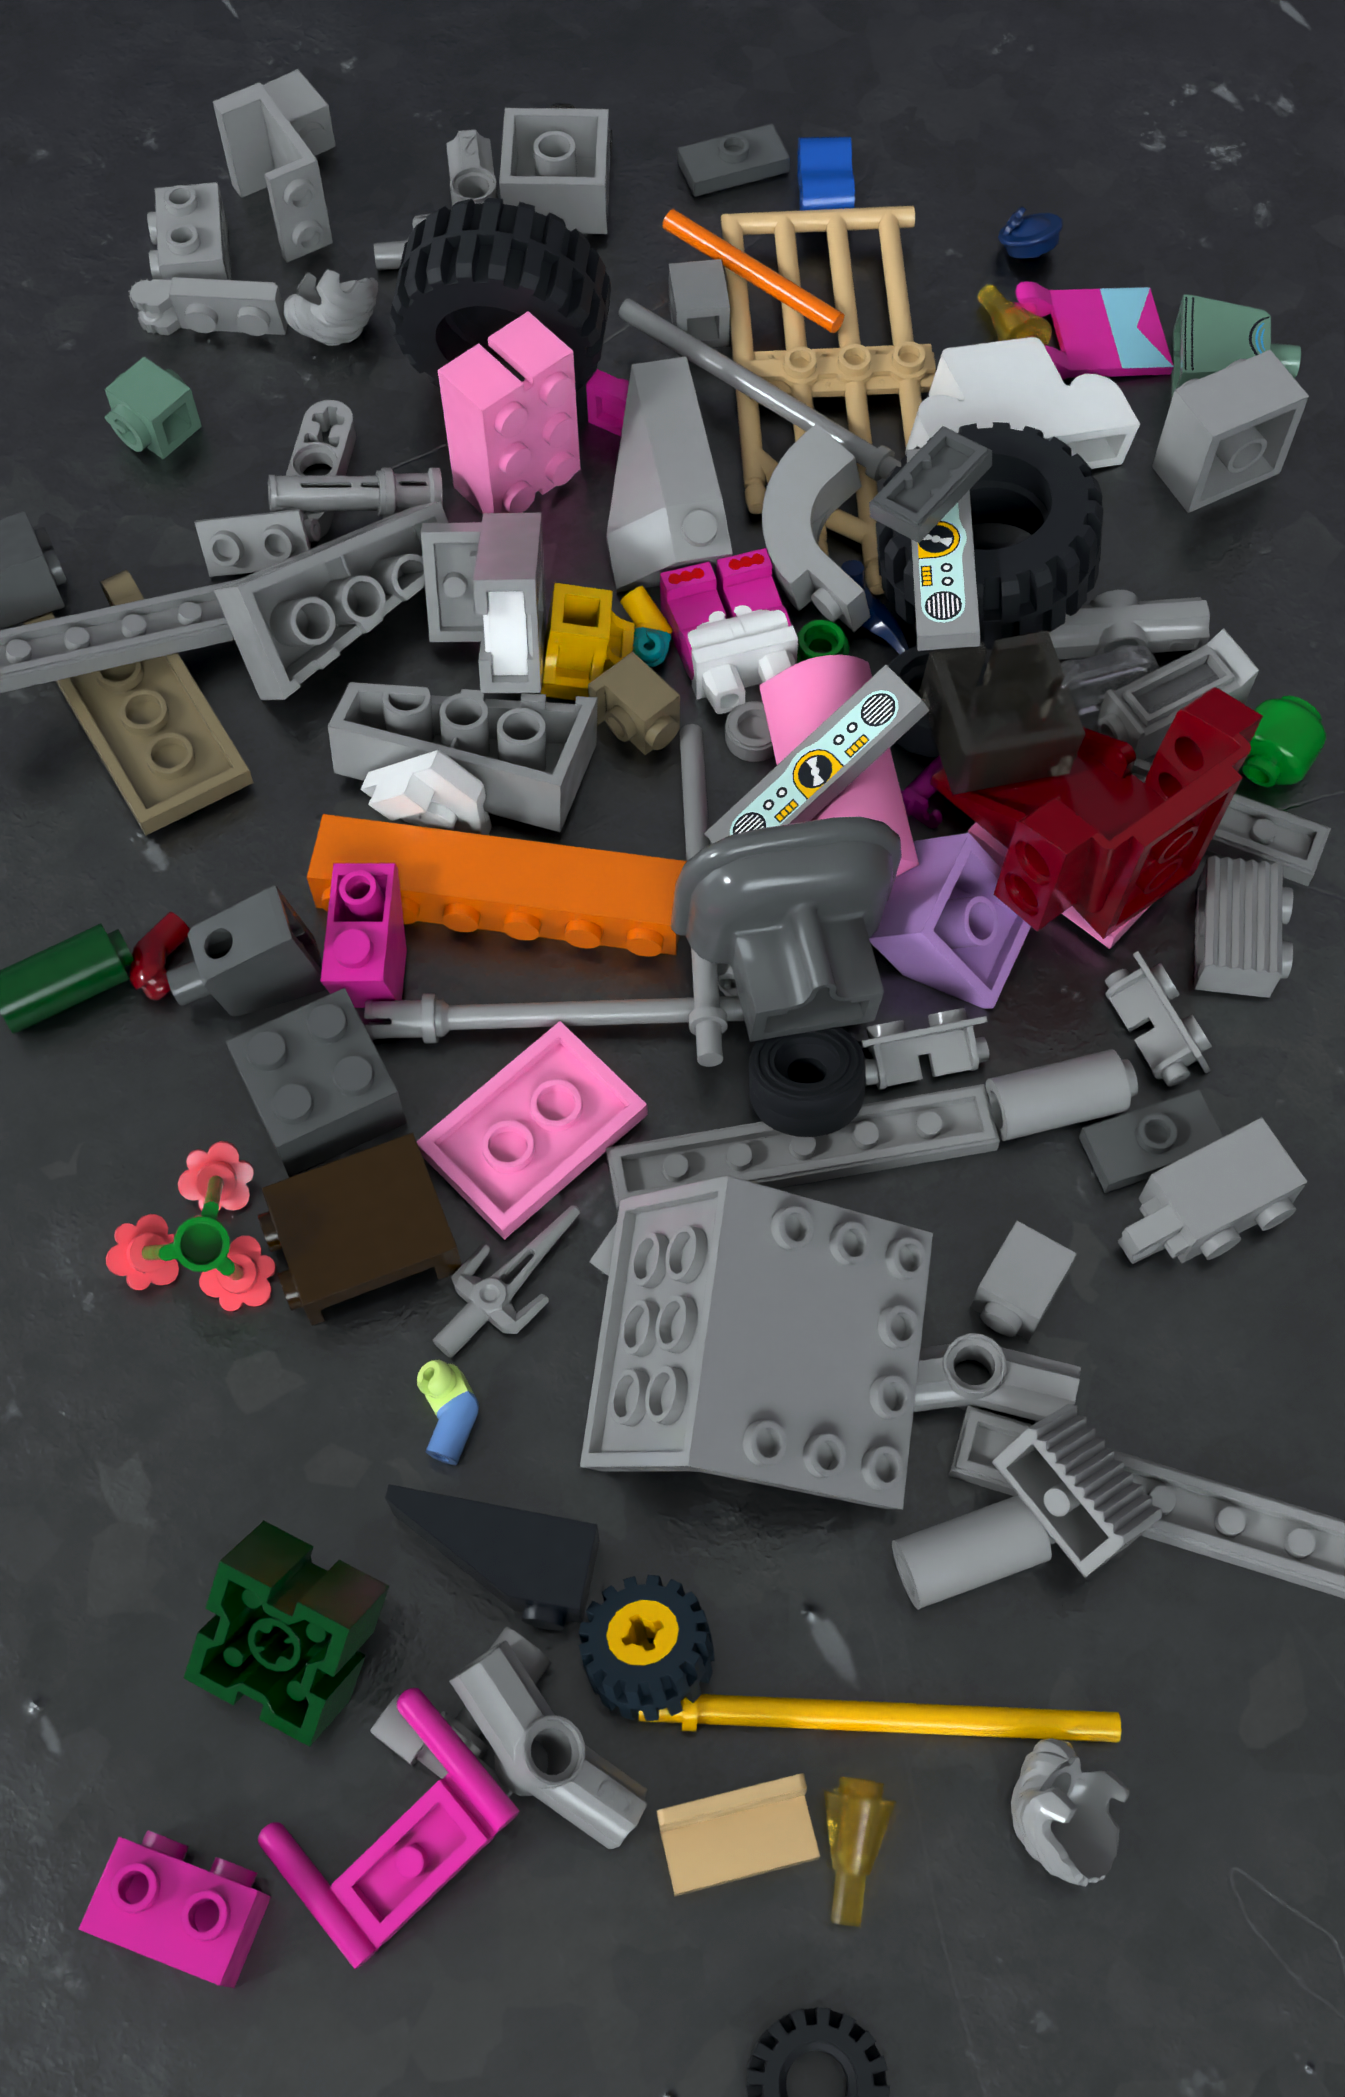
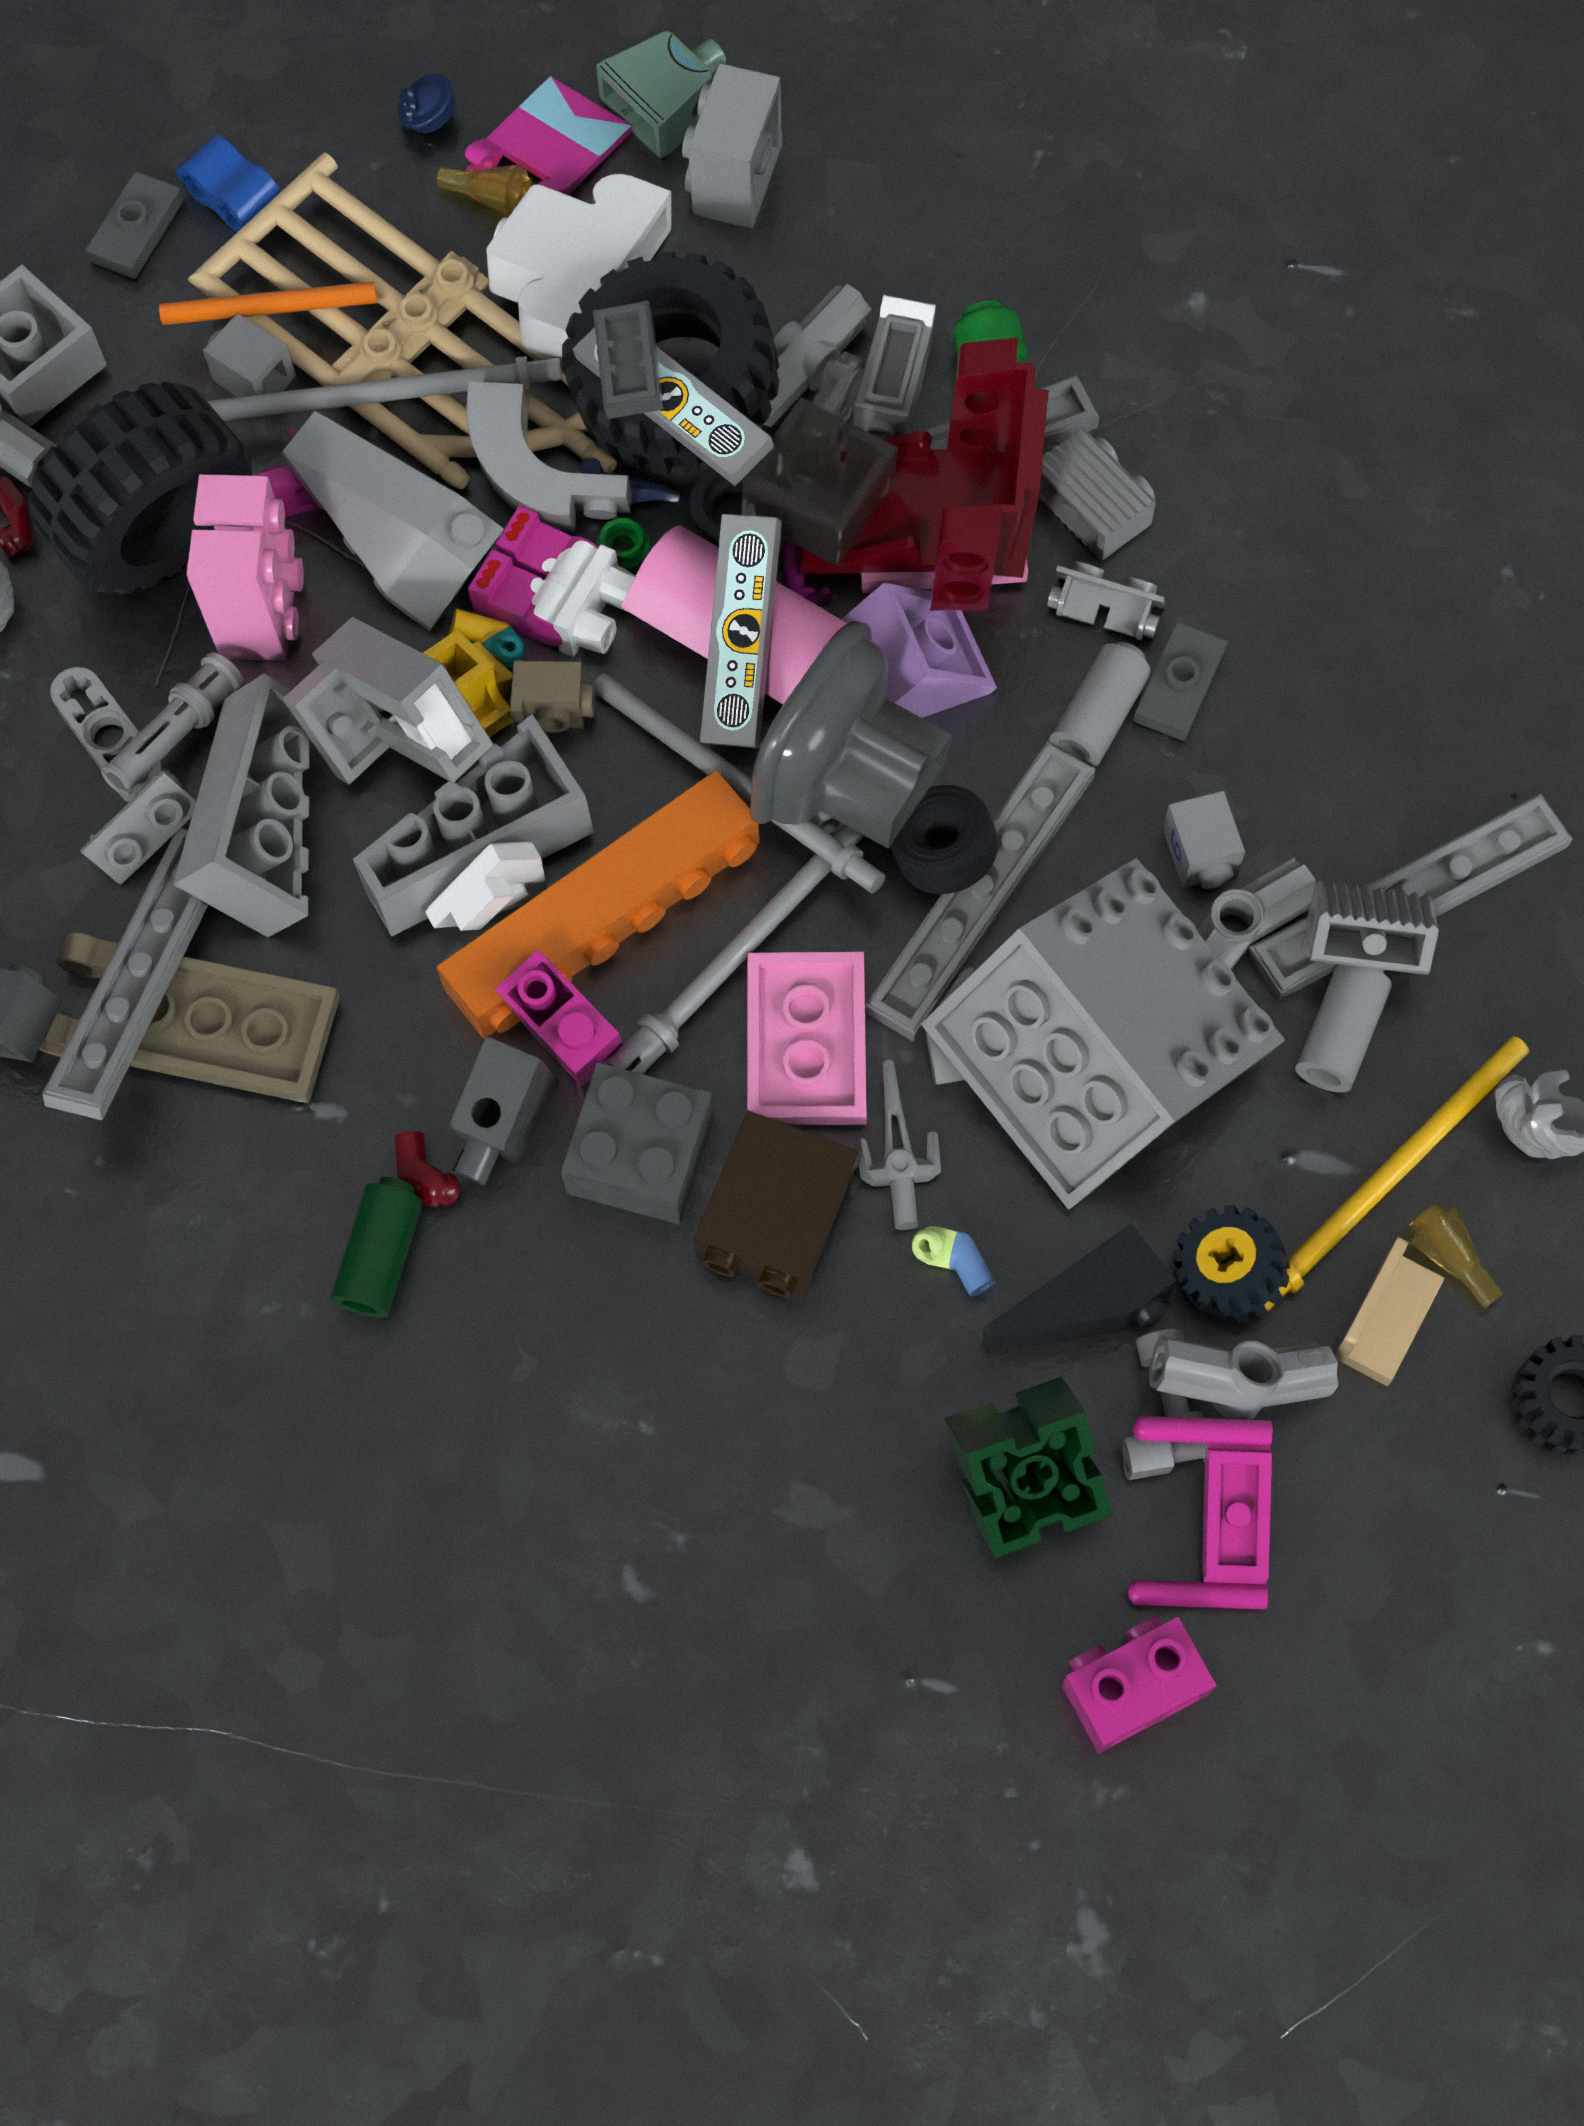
camera: 45 degrees left, 5 degrees up
coral plant [106,1141,276,1312] -> none
light grey tile [725,701,774,762] -> none
light grey hinge [858,1008,989,1090] -> none
light grey hinge [1118,1117,1307,1264] -> none

